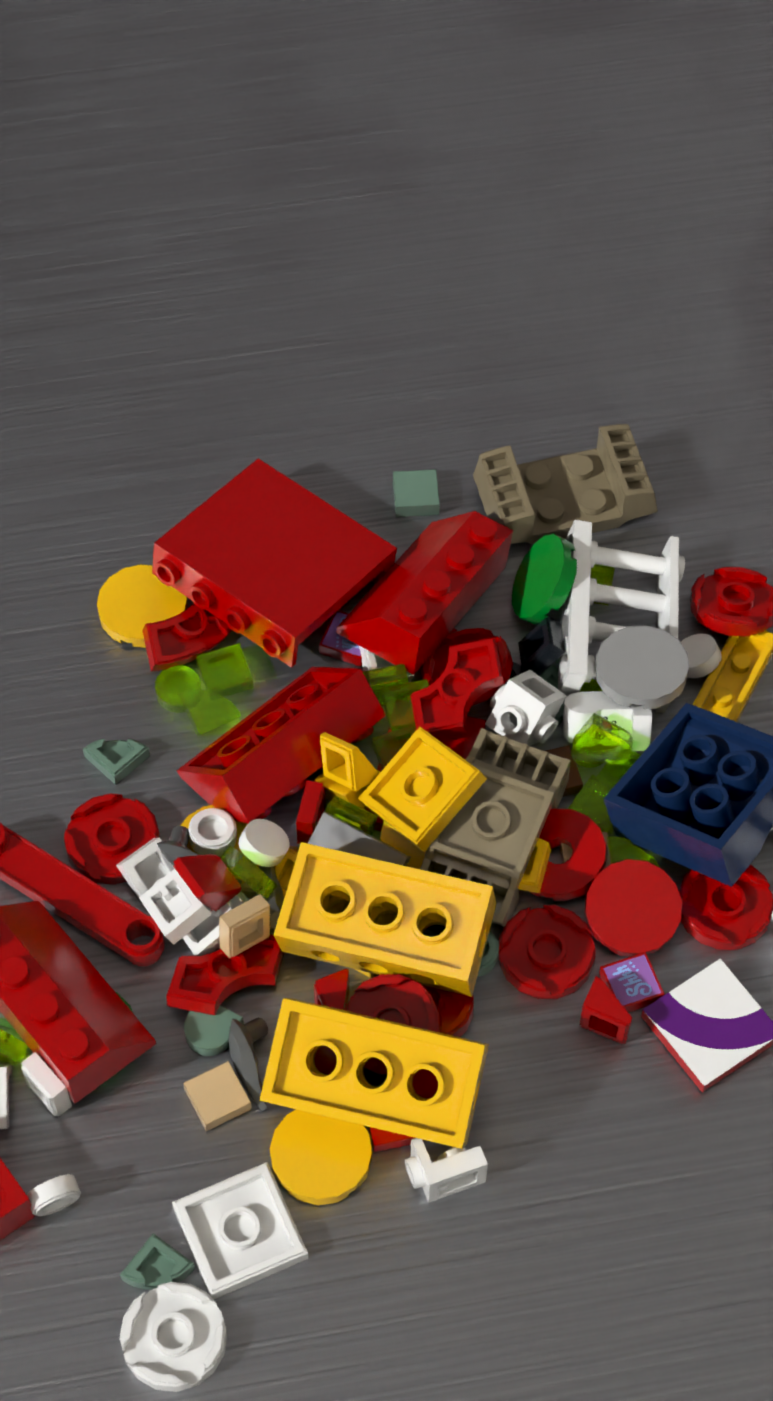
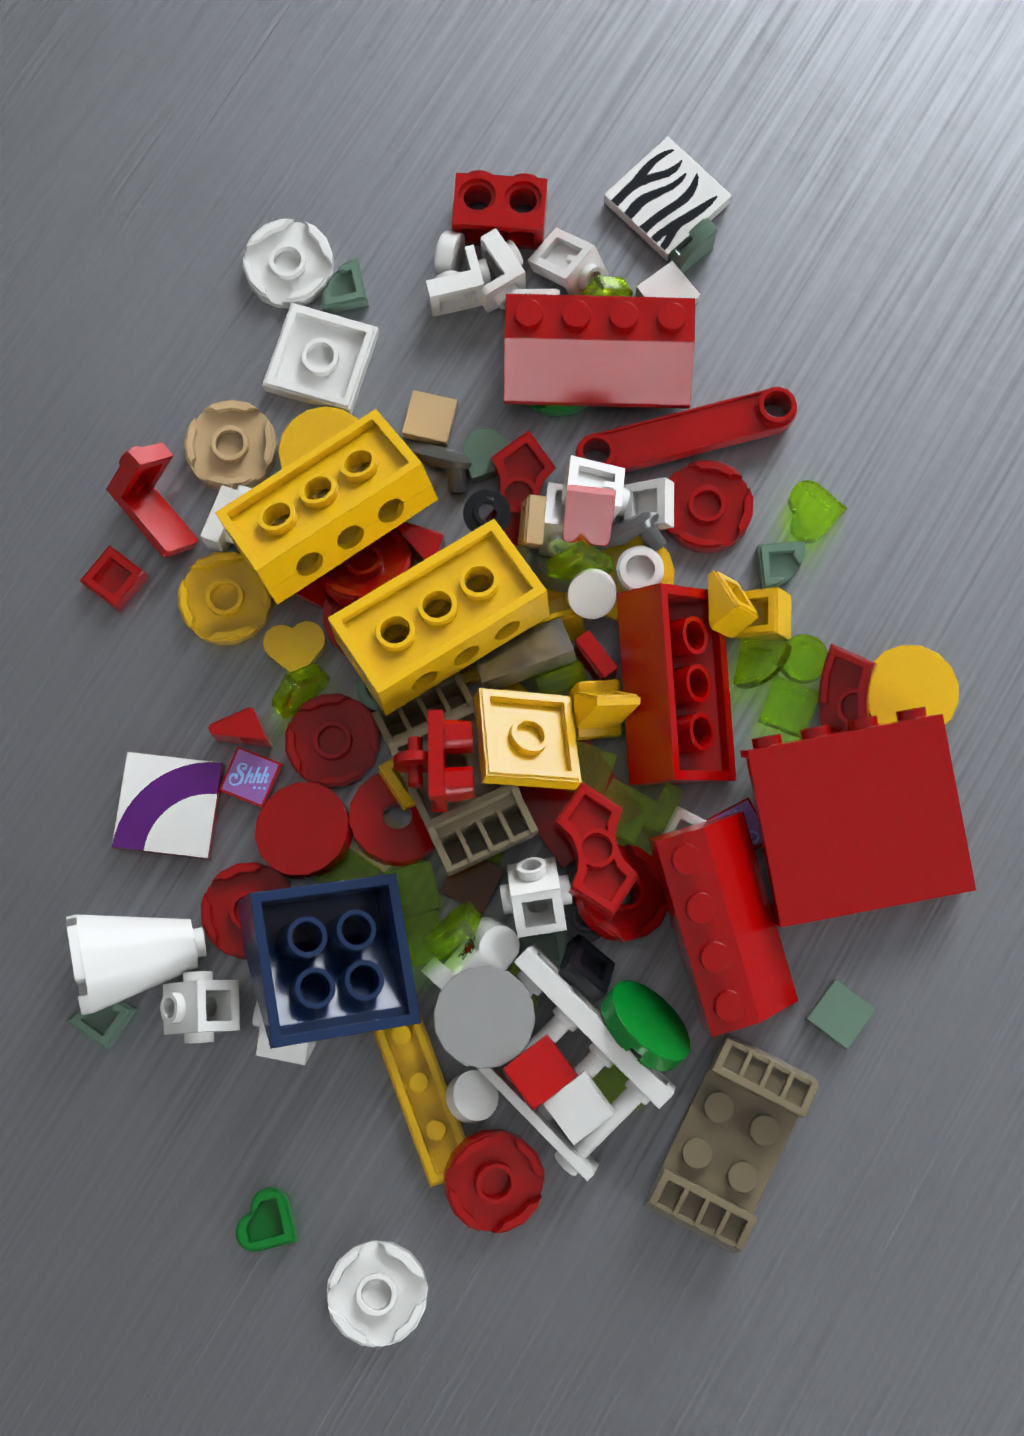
camera: 135 degrees right, 20 degrees up
none -> red tile [80,545,149,612]
none -> red bracket [106,442,198,558]
none -> yellow tile [178,551,273,646]
none -> tan tile [184,400,278,491]
none -> yellow tile [263,621,327,681]
none -> clear neon green tile [271,664,330,719]
none -> red hips [393,709,475,812]
none -> white bracket [426,245,491,317]
none -> black plate [463,489,511,532]
none -> white bracket [480,228,526,313]
none -> red slope [503,1034,578,1110]
none -> white tile [543,1071,616,1146]
none -> yellow slope [708,570,759,638]
none -> yellow slope [734,587,792,641]
none -> clear neon green tile [788,480,847,544]

